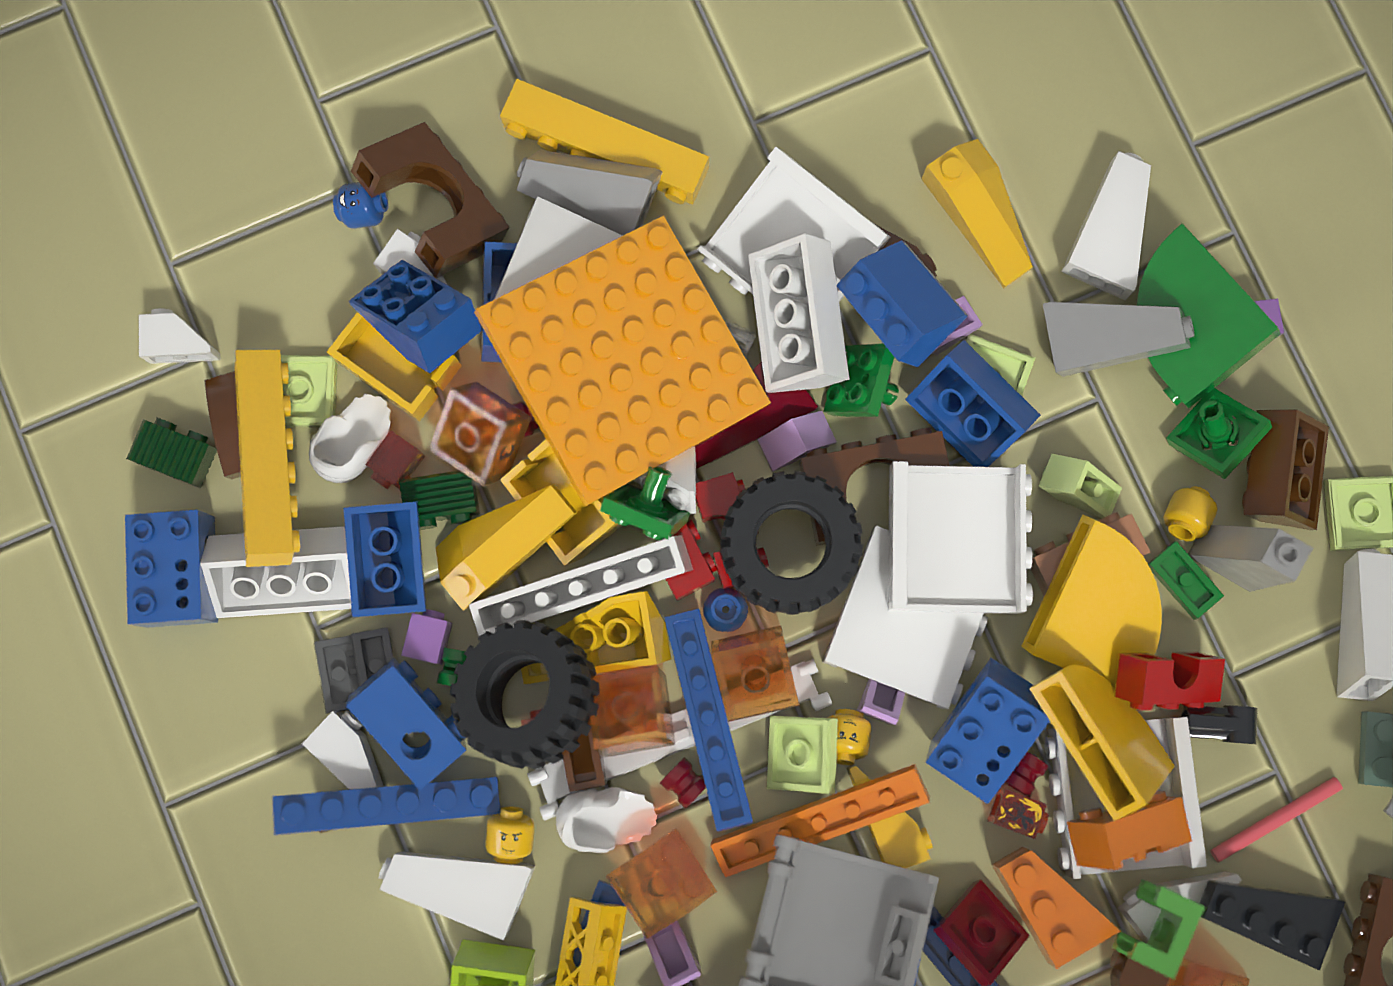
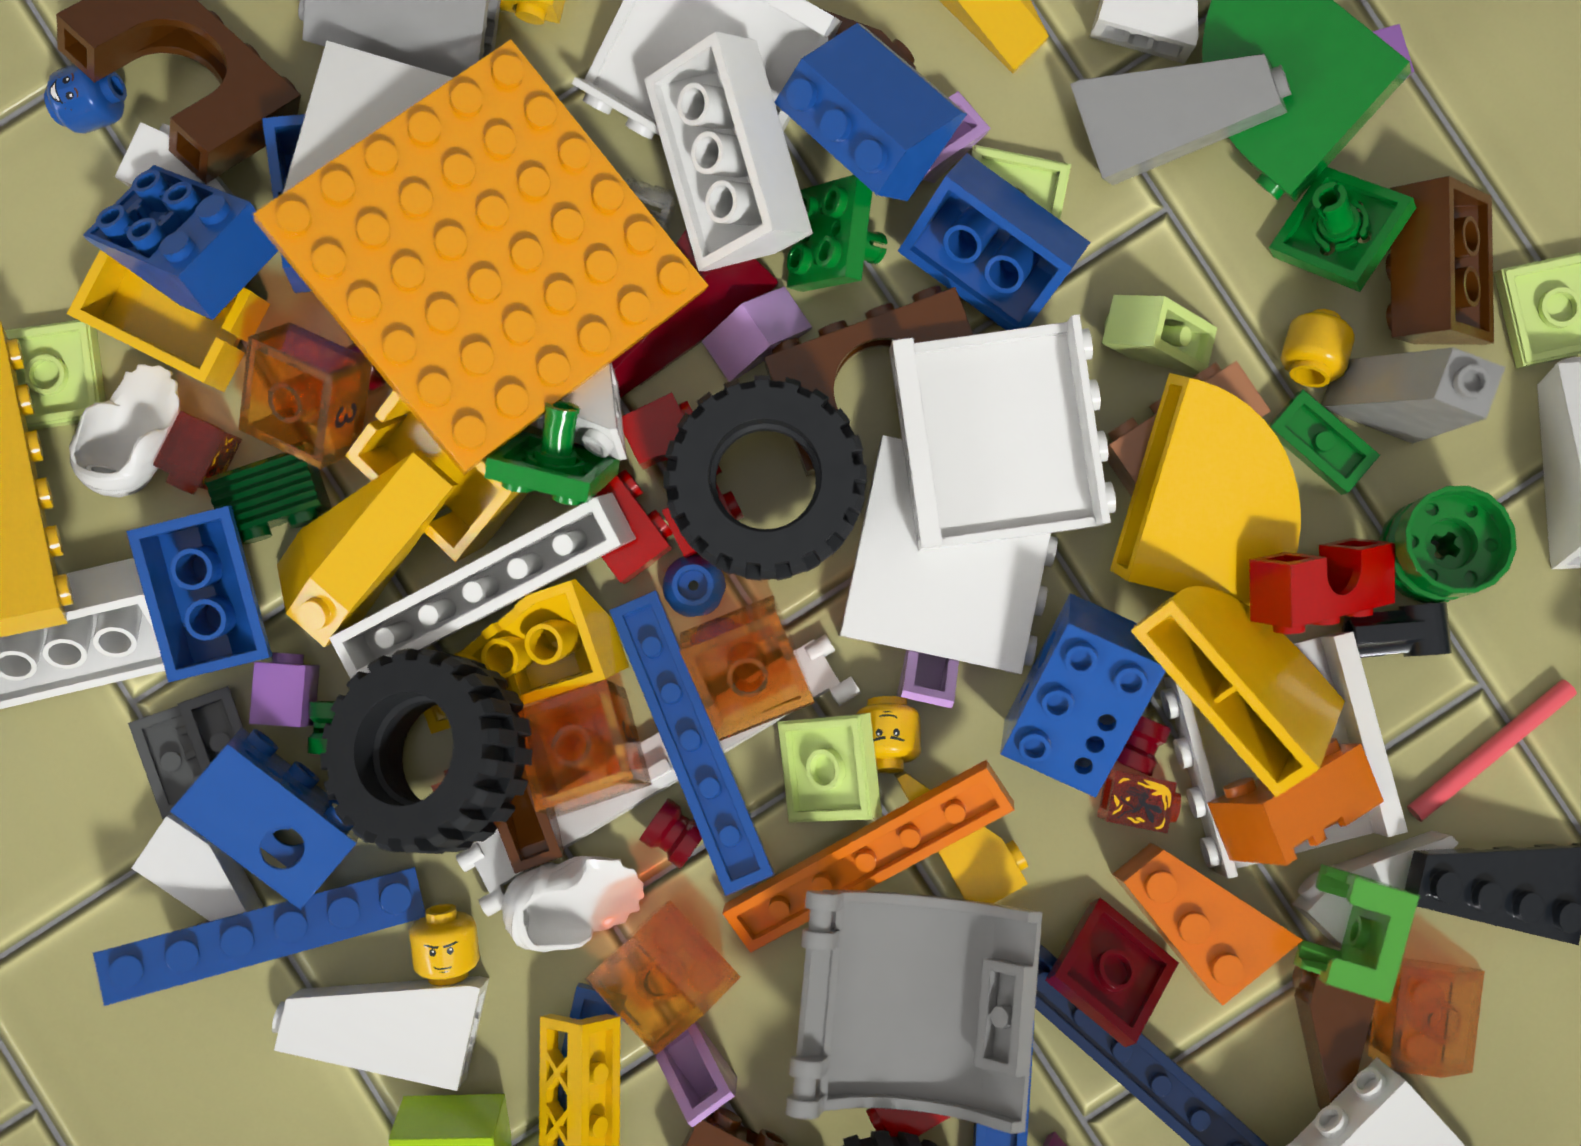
camera: 10 degrees left, 5 degrees up
none -> green wheel [1379,486,1517,603]

